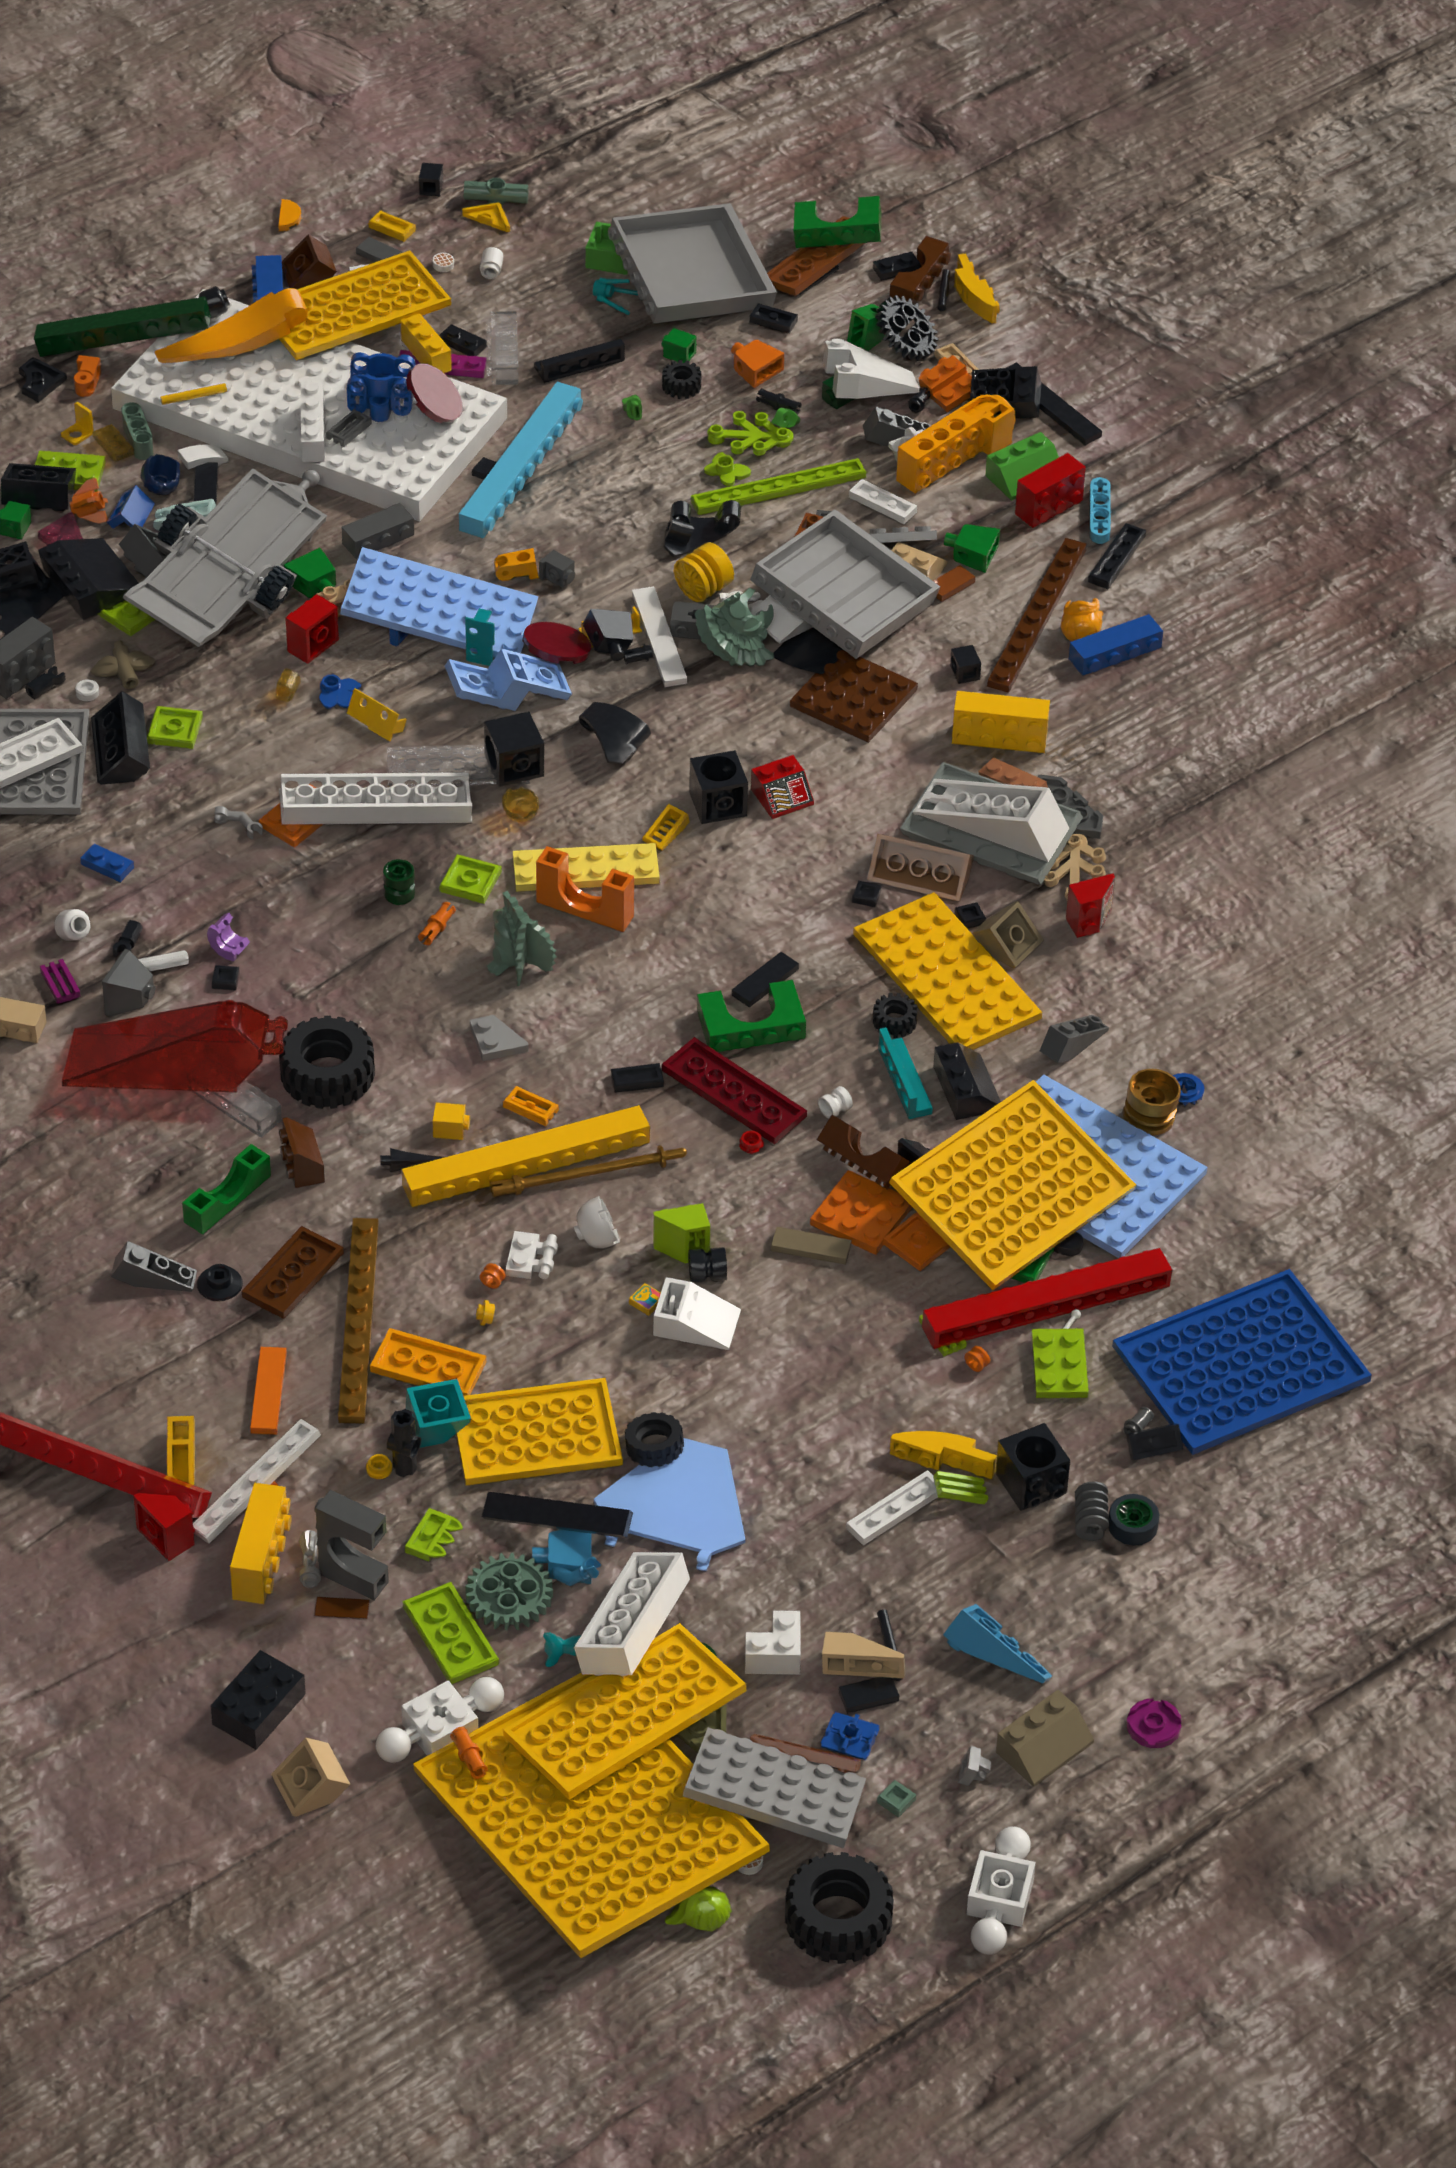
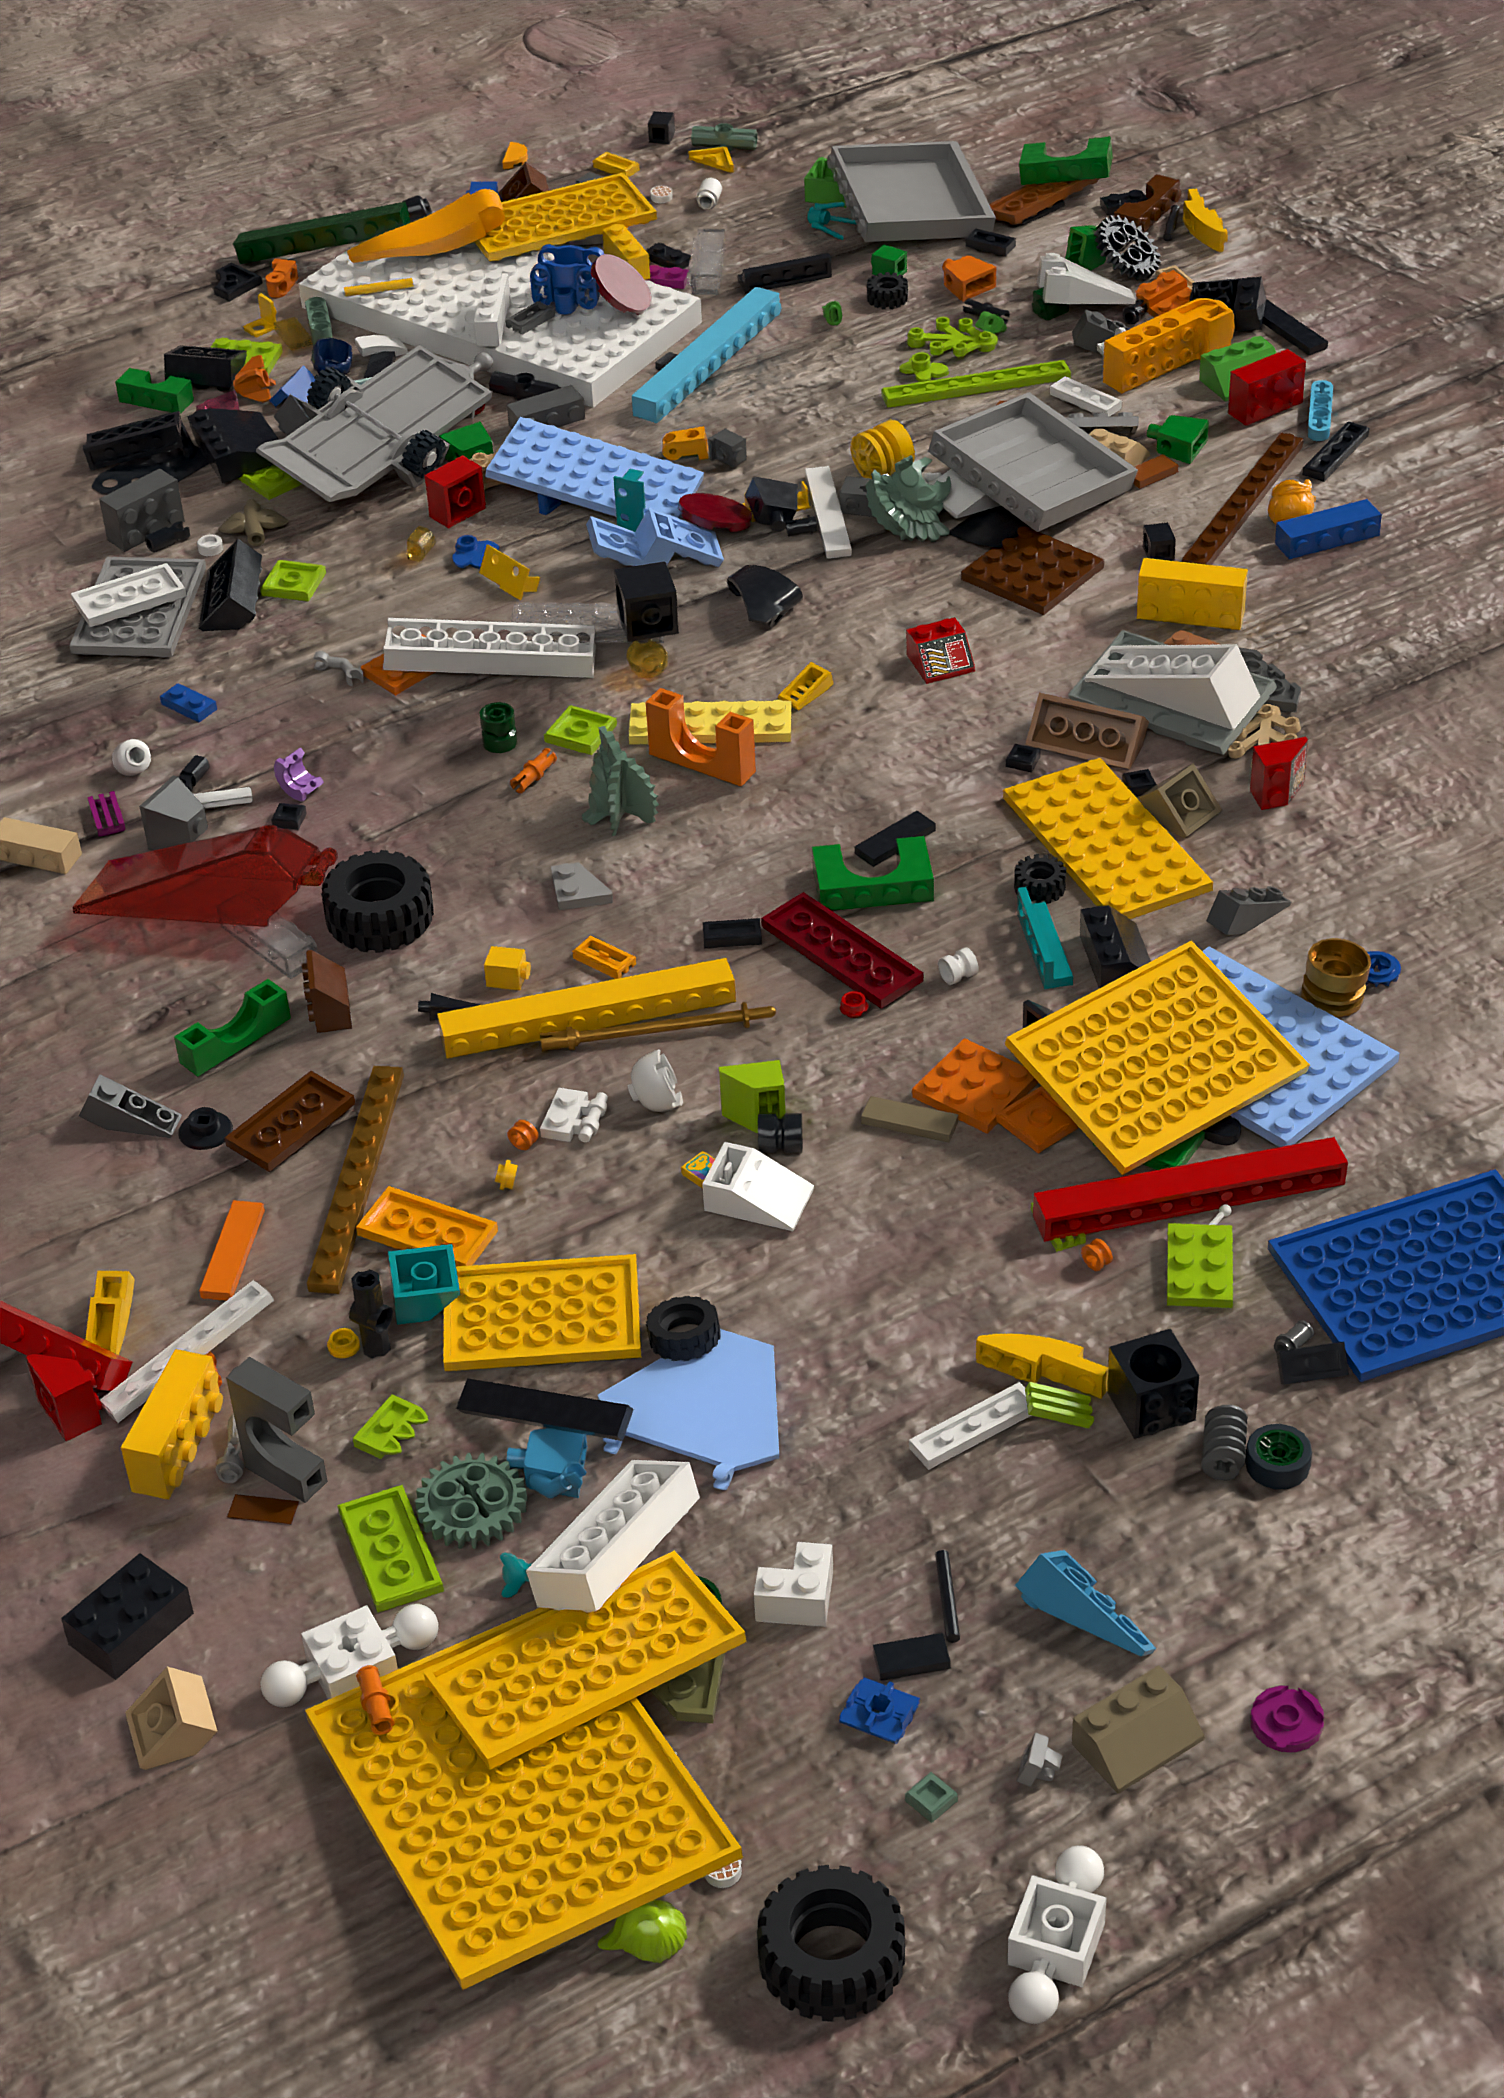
camera: 10 degrees right, 5 degrees down
black panel [663,500,741,557] -> none
light grey plate [683,1728,866,1848] -> none
black brick [689,750,748,824] -> none
dark orange plate [750,1734,861,1773] -> none
reddish brown arch [816,1114,912,1190] -> none
tan slope [822,1632,905,1678] -> none
none -> black piece [489,371,561,401]

